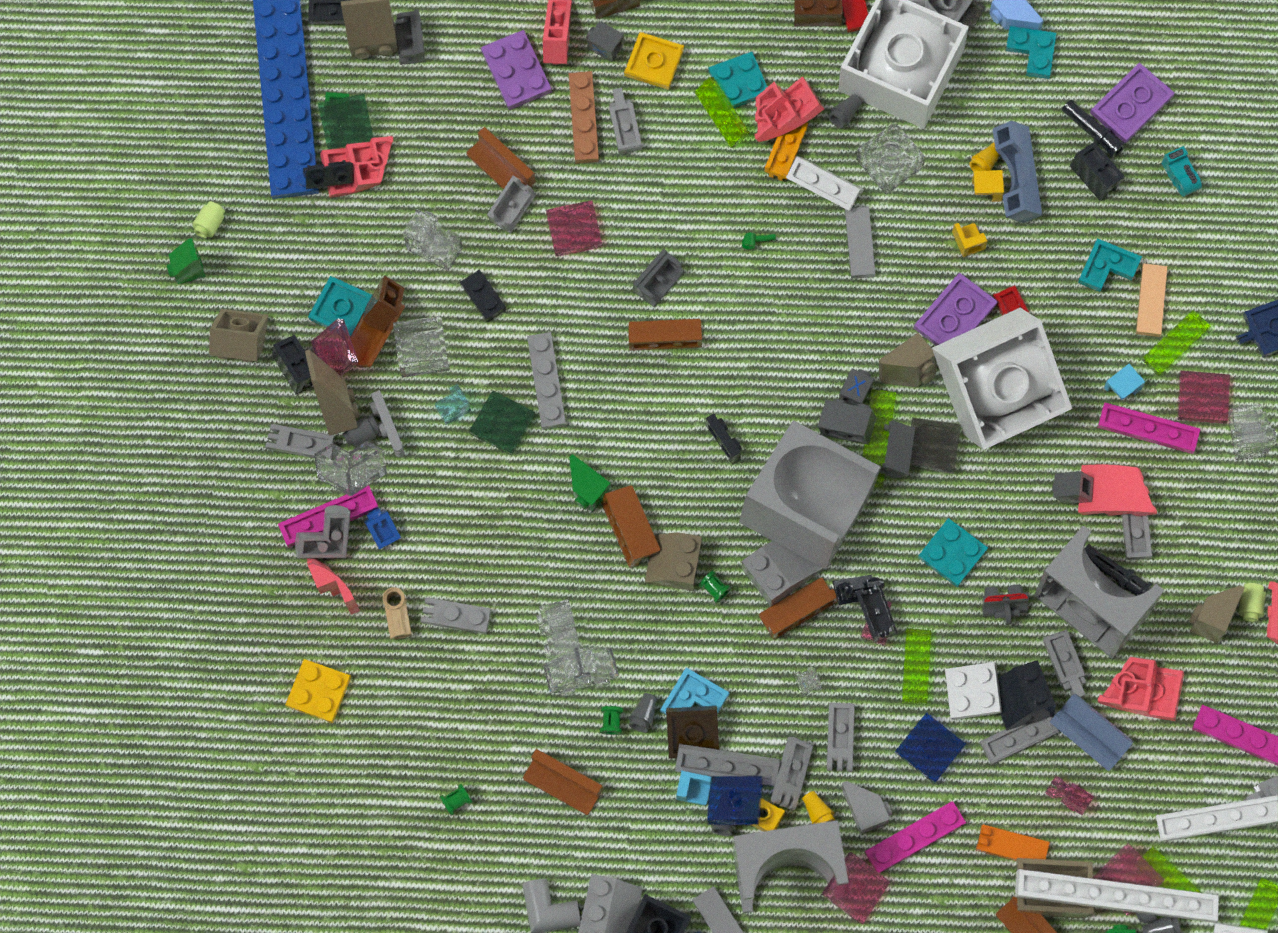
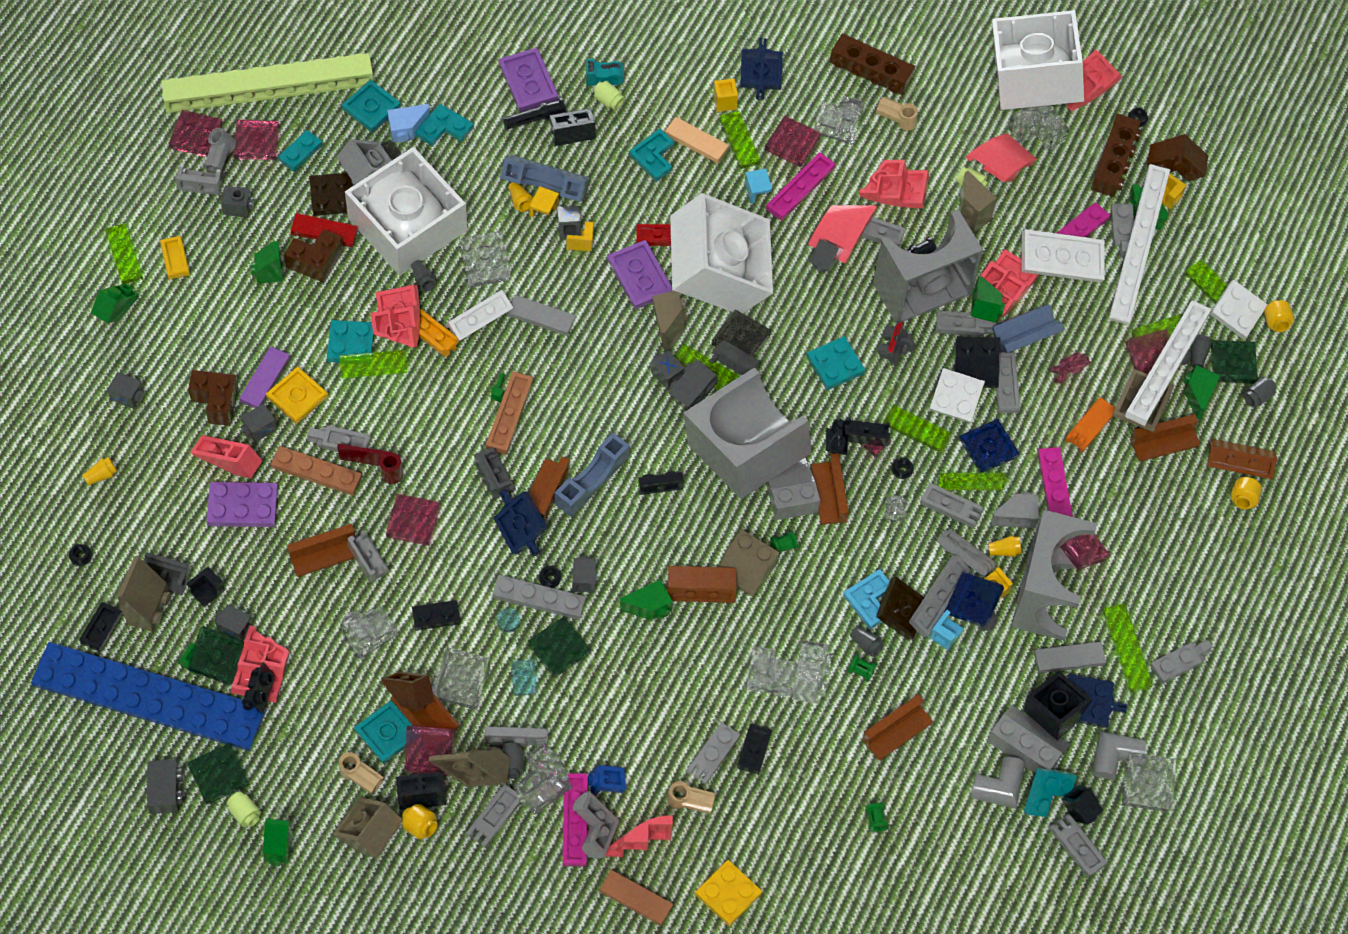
camera: 75 degrees left, 10 degrees down
none -> dark grey brick [147,760,183,814]
none -> black panel [187,567,225,607]
none -> clear green plate [187,743,250,805]
none -> dark grey brick [215,604,253,644]
none -> medium lavender tile [239,346,290,408]
none -> dark red door [337,443,403,484]
none -> tan piece [339,752,384,795]
none -> yellow head [402,804,438,839]
none -> nougat plate [486,371,533,455]
none -> dark blue plate [493,489,548,557]
none -> clear light blue tile [497,609,520,633]
none -> black plate [539,566,561,588]
none -> sand blue arch [554,433,630,518]
none -> dark grey brick [557,206,581,239]
none -> dark grey brick [572,556,596,593]
none -> yellowish green brick [593,81,625,111]
none -> nougat tile [599,870,673,926]
none -> yellow panel [713,78,738,112]
none -> black plate [737,724,772,775]
none -> coral slope [859,160,930,208]
none -> black plate [891,458,914,479]
none -> clear neon green tile [937,473,1006,490]
none -> green slope [971,276,1005,323]
none -> white plate [1022,229,1105,283]

